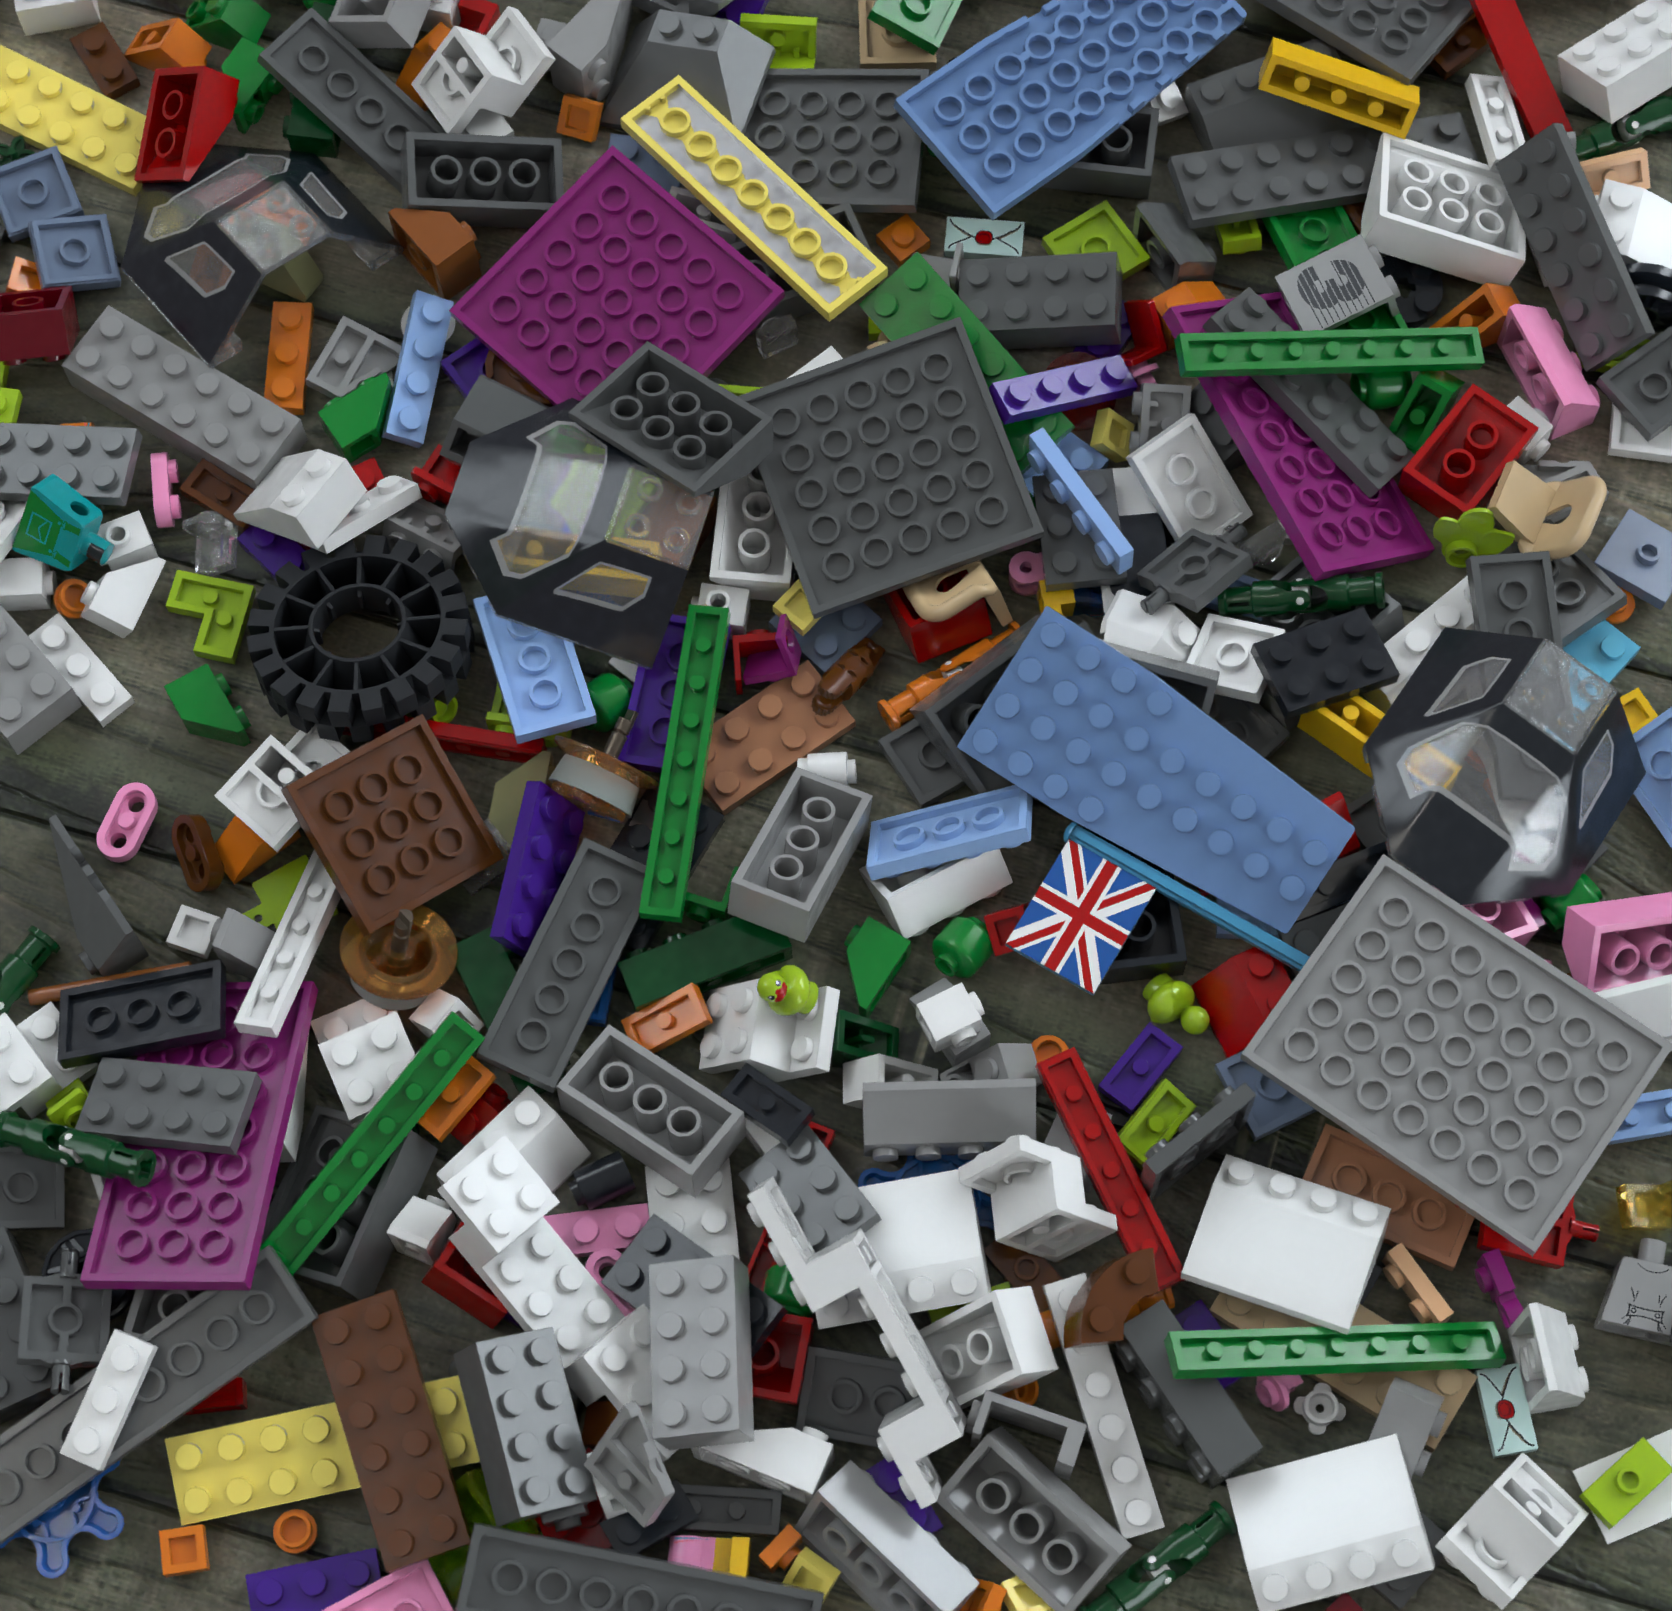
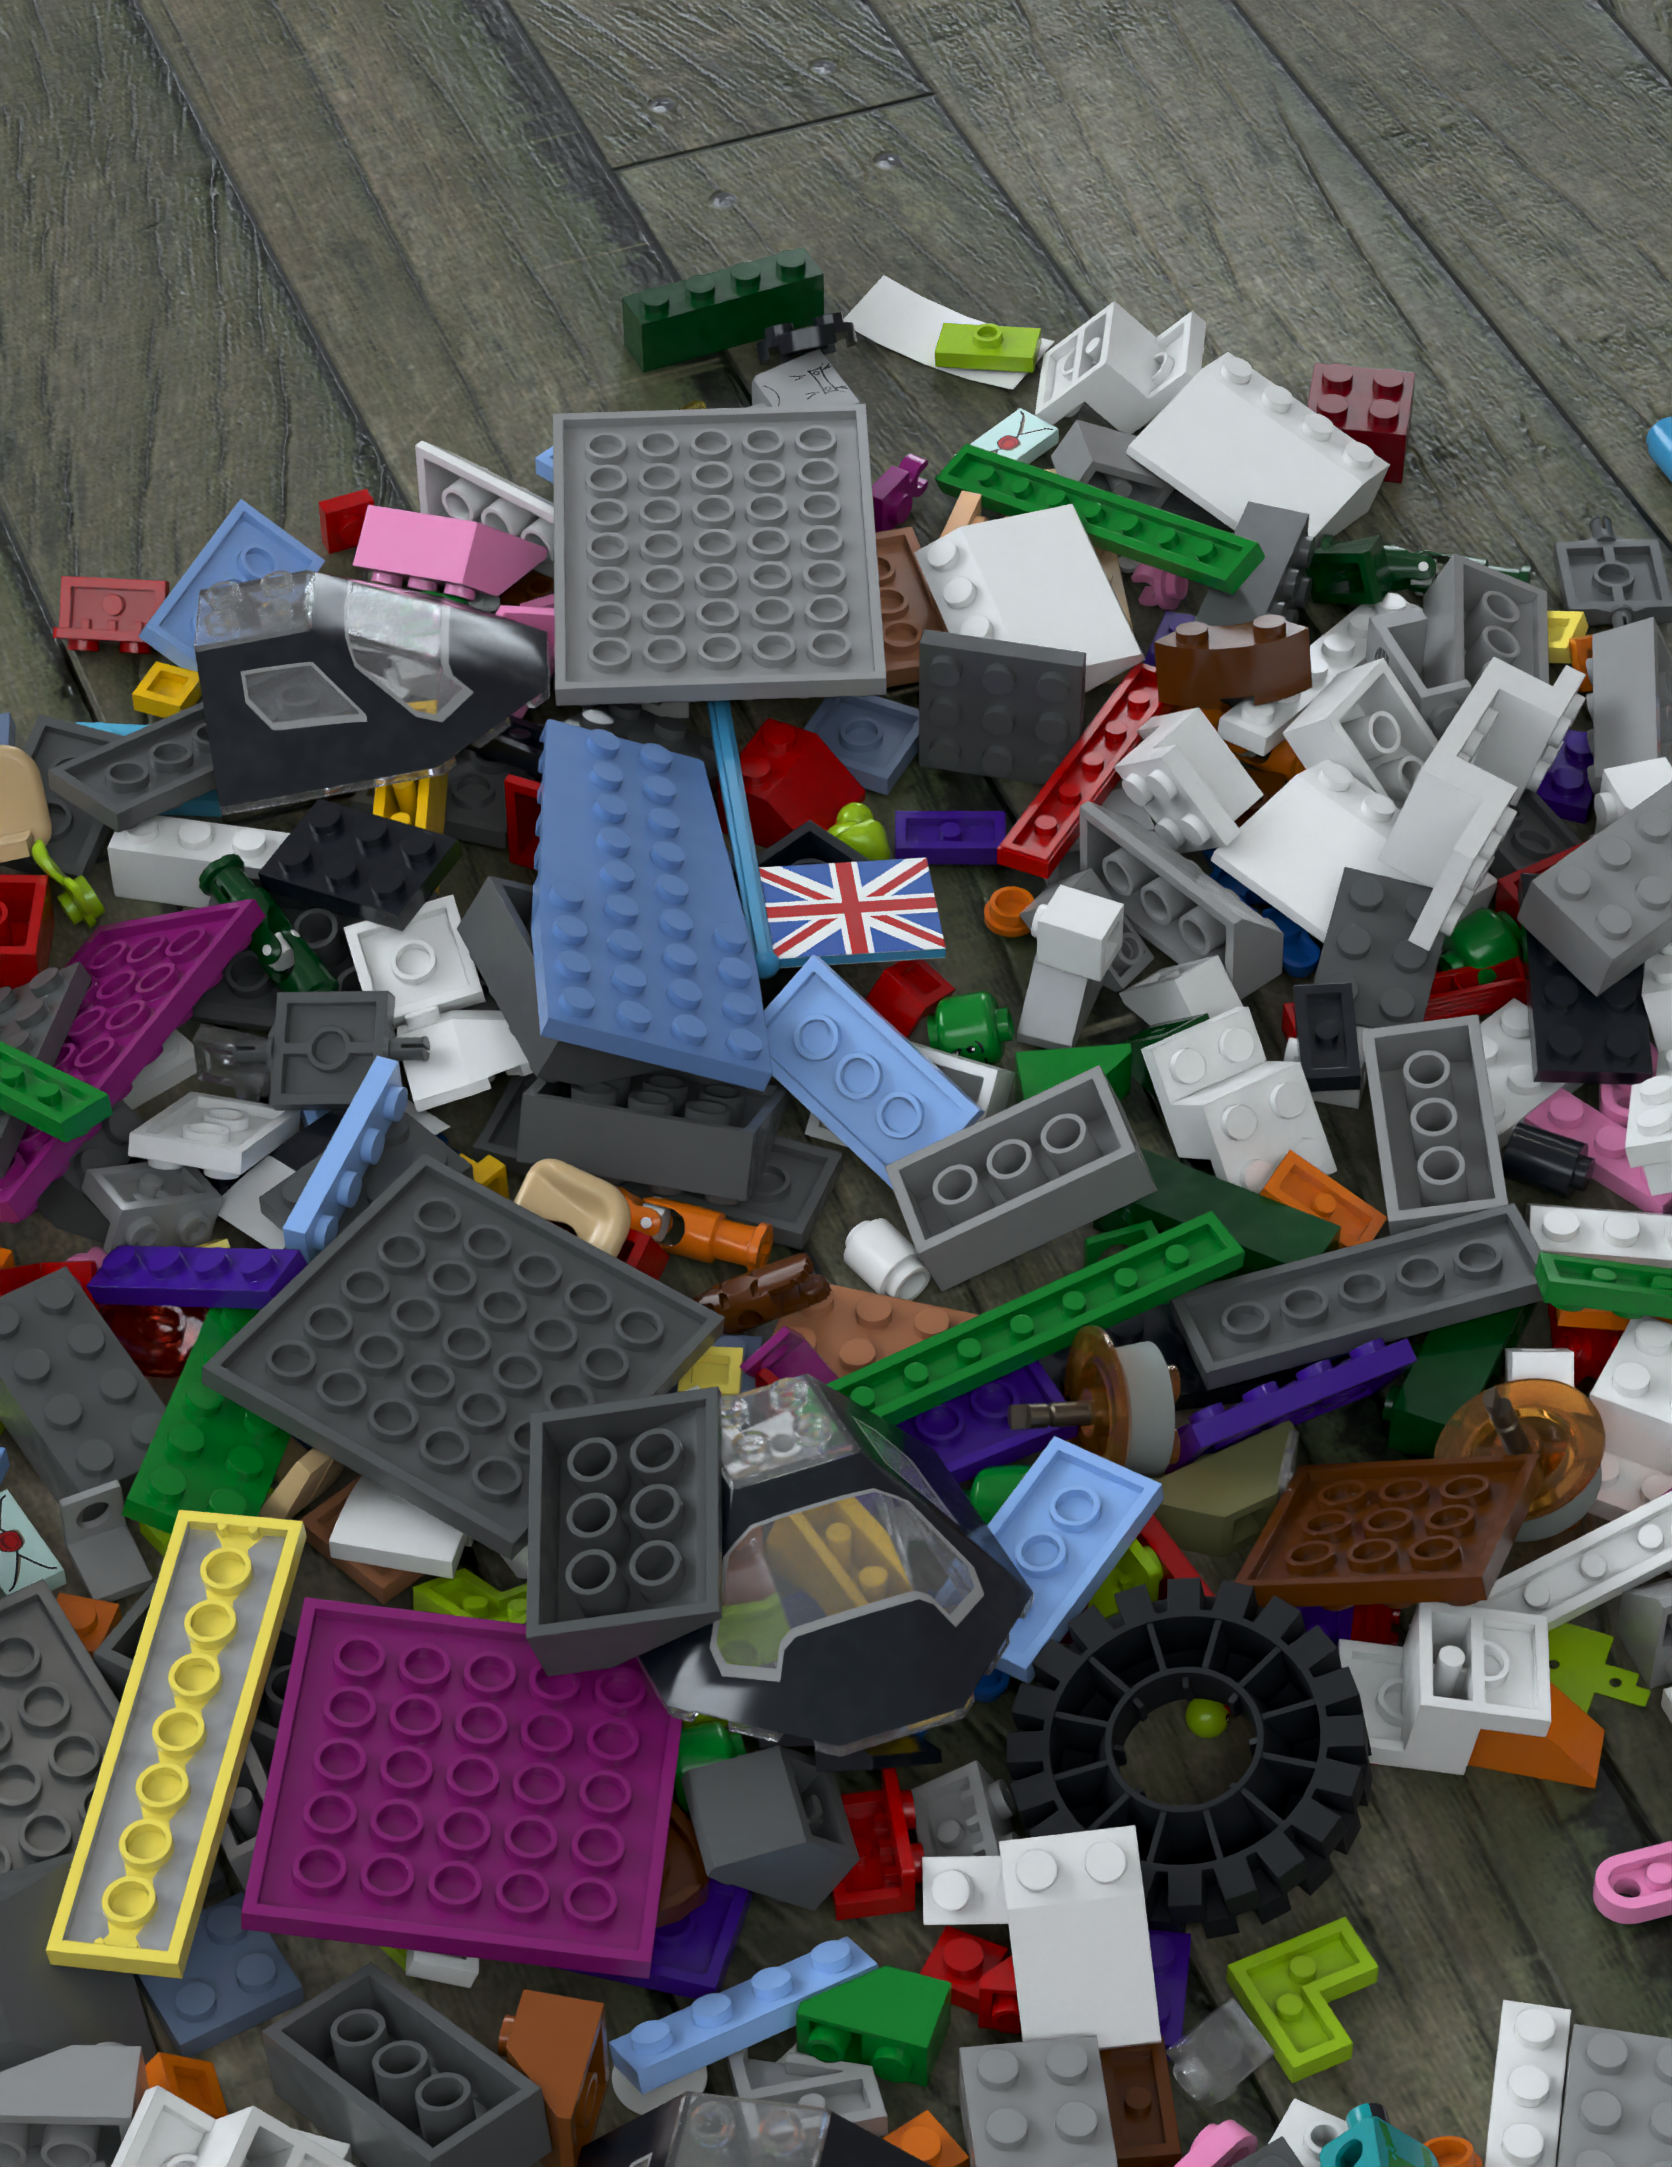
camera: 130 degrees left, 25 degrees down
white slope [80,557,166,638] -> none
green slope [164,663,251,747] -> none
reddish brown plate [171,814,224,892] -> none
lime animal [757,965,818,1016] -> none
lime plate [1118,1078,1197,1171] -> none
white slope [1507,1302,1589,1414] -> none
none -> dark green slope [1305,534,1393,604]

